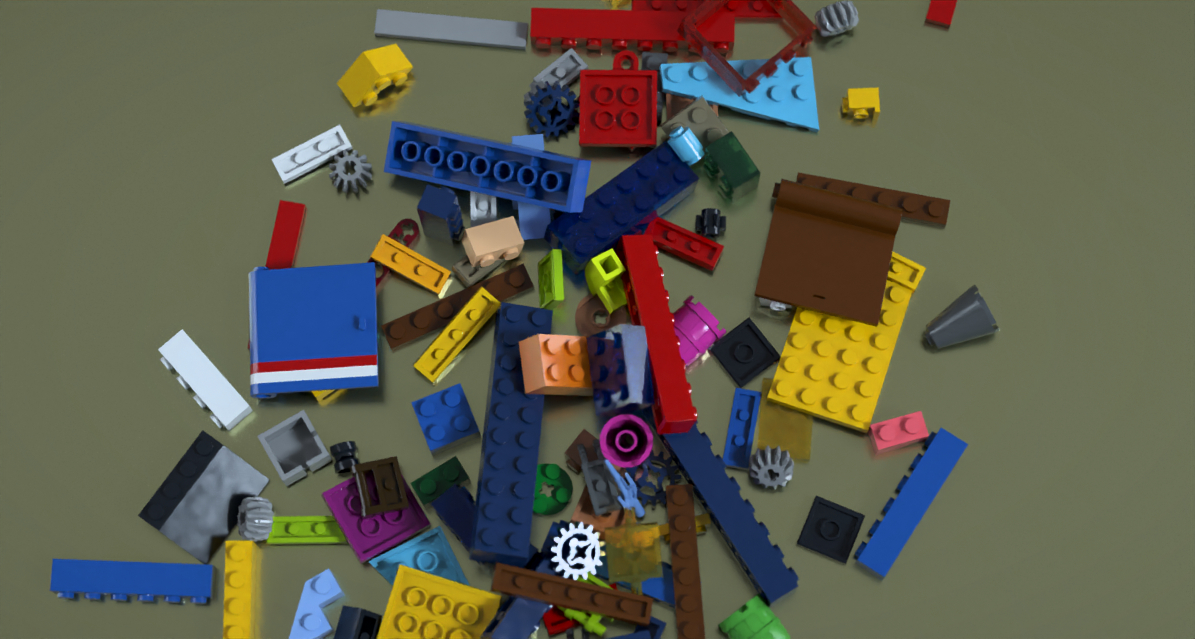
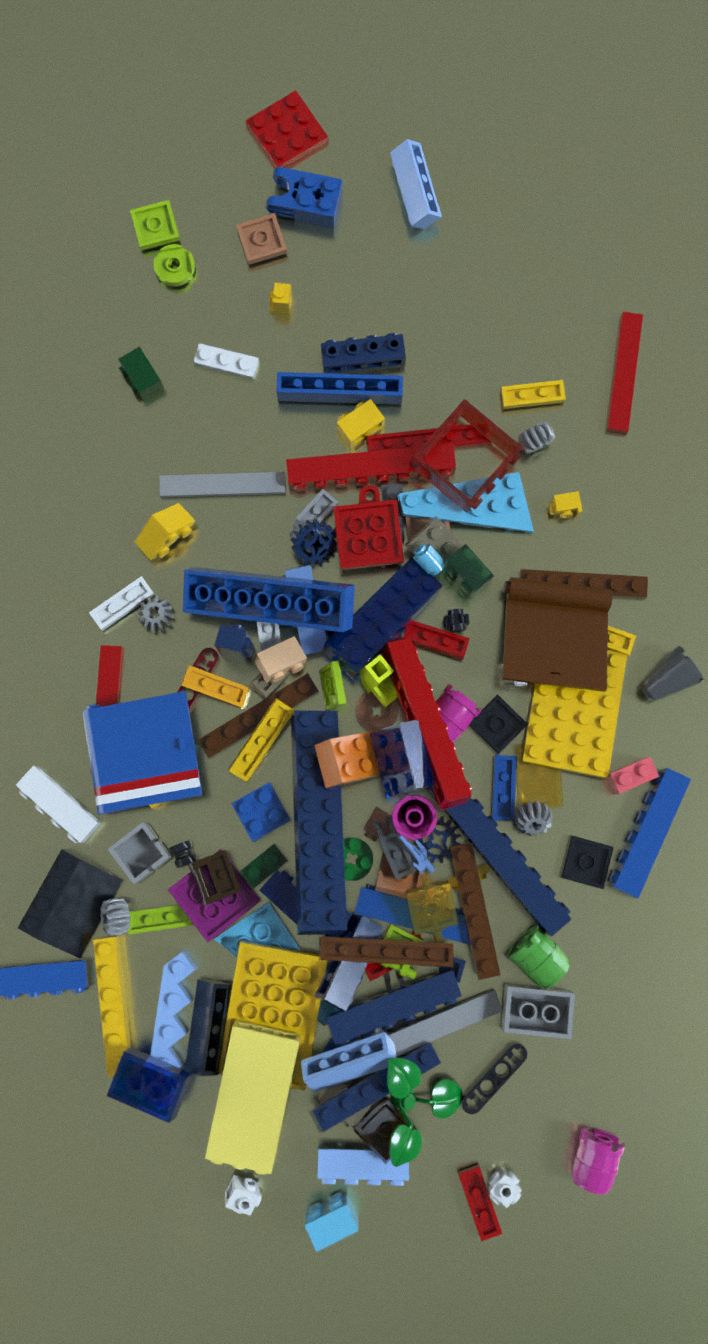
camera: 10 degrees left, 5 degrees up
gear [547,521,606,581] -> none

